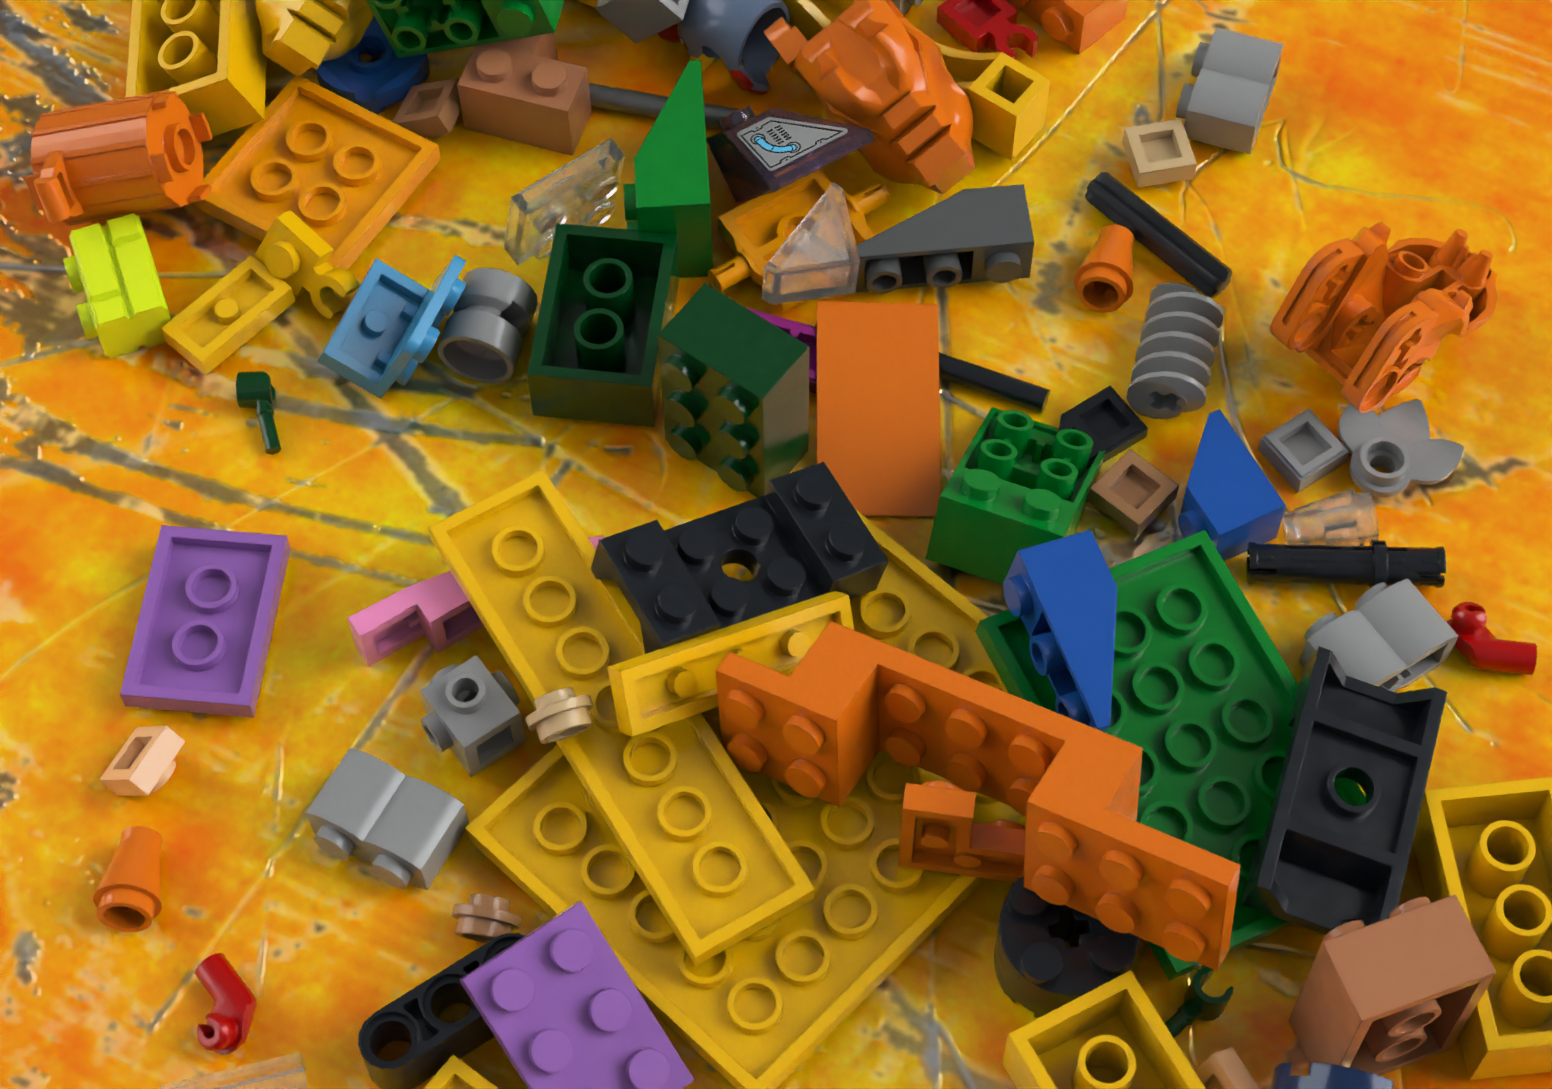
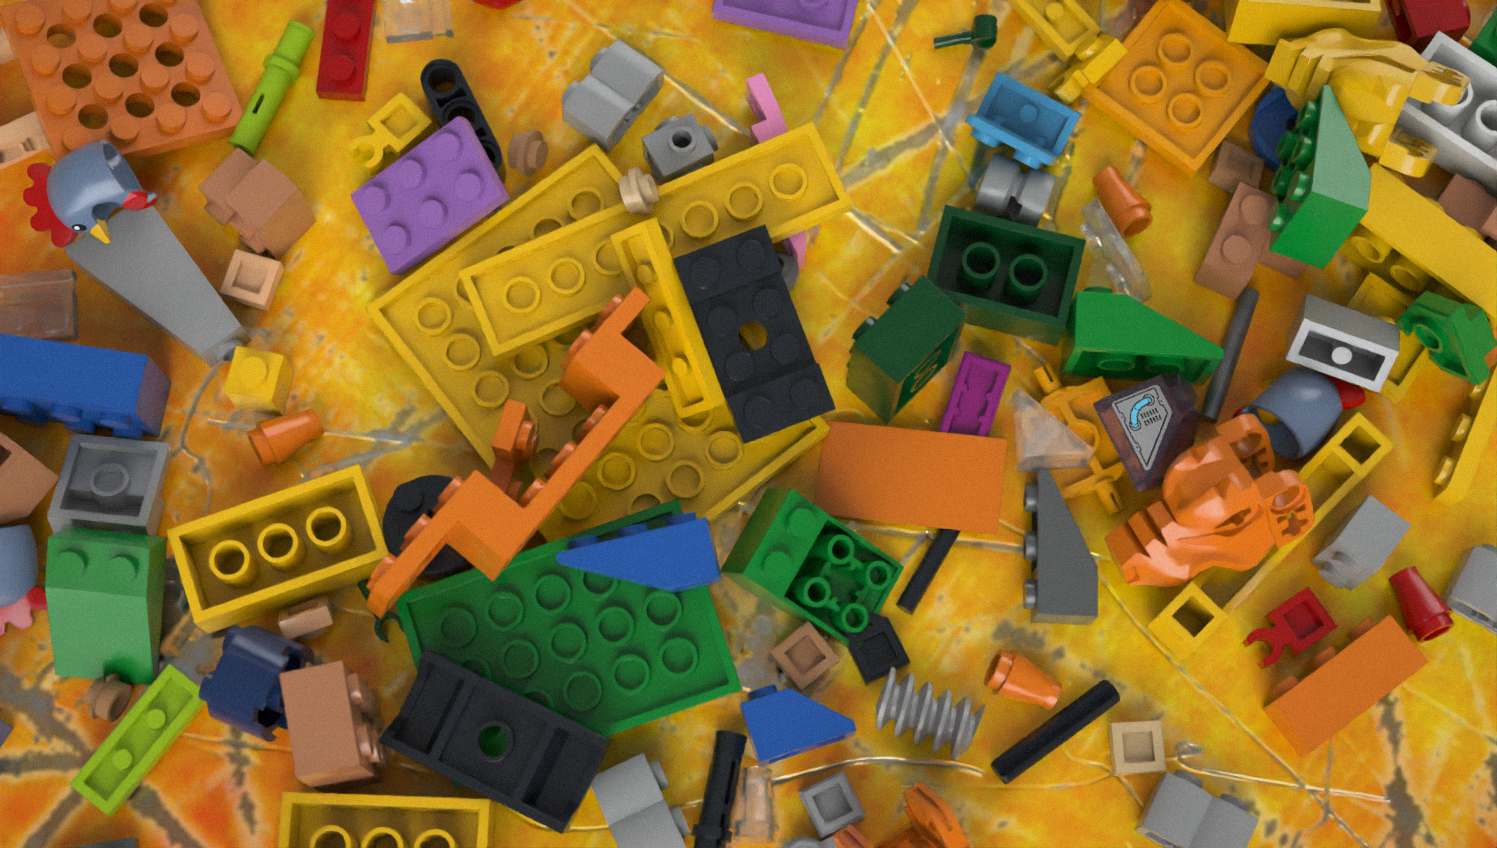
camera: 95 degrees right, 15 degrees up
none -> orange cone [1092,167,1153,239]

